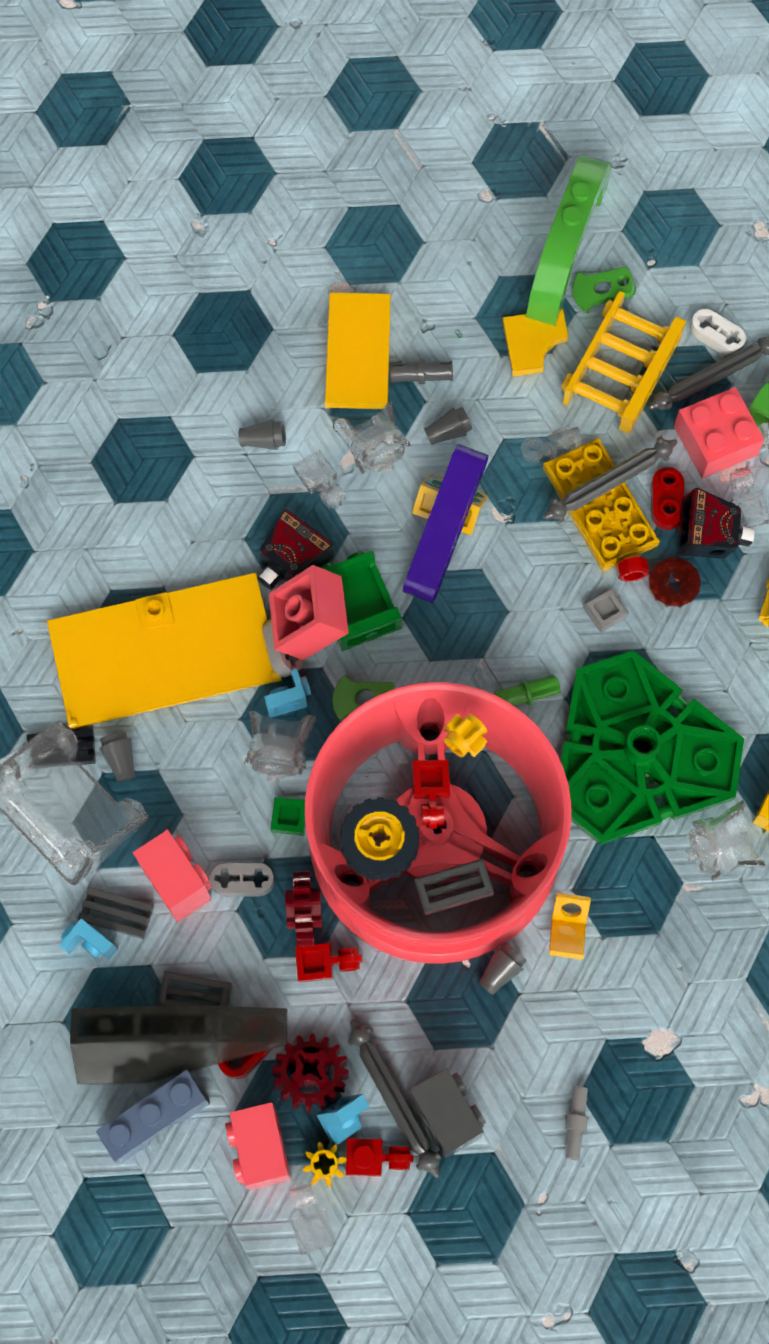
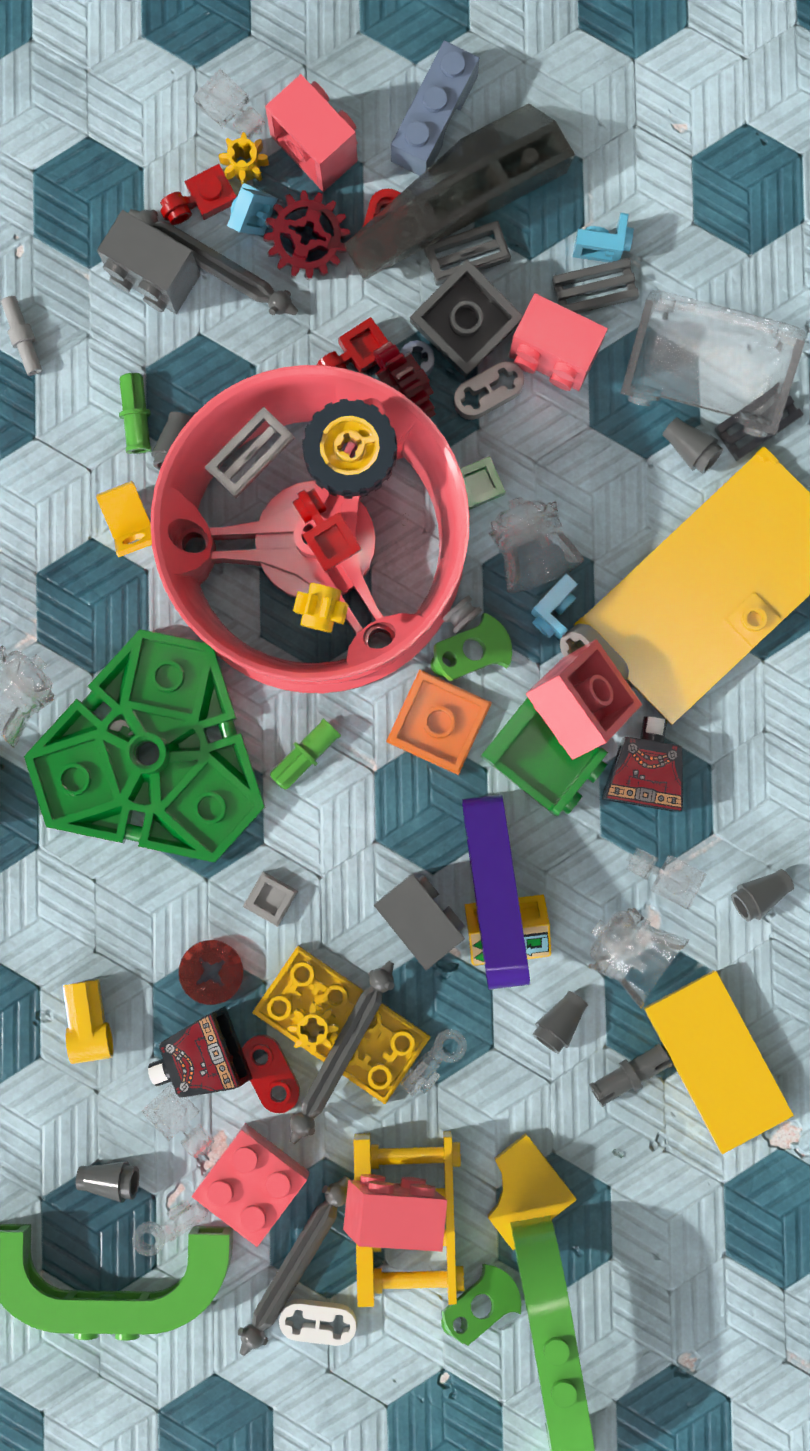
camera: 150 degrees right, 15 degrees up
red tile [616,556,649,582] -> none
none -> bright green axle [119,373,152,454]
none -> yellow gear [287,1002,339,1055]
none -> coral brick [343,1174,447,1252]
none -> dark grey brick [374,873,465,970]
none -> orange tile [386,669,492,775]
none -> sand blue bush [400,340,434,376]
none -> dark grey brick [410,259,523,378]

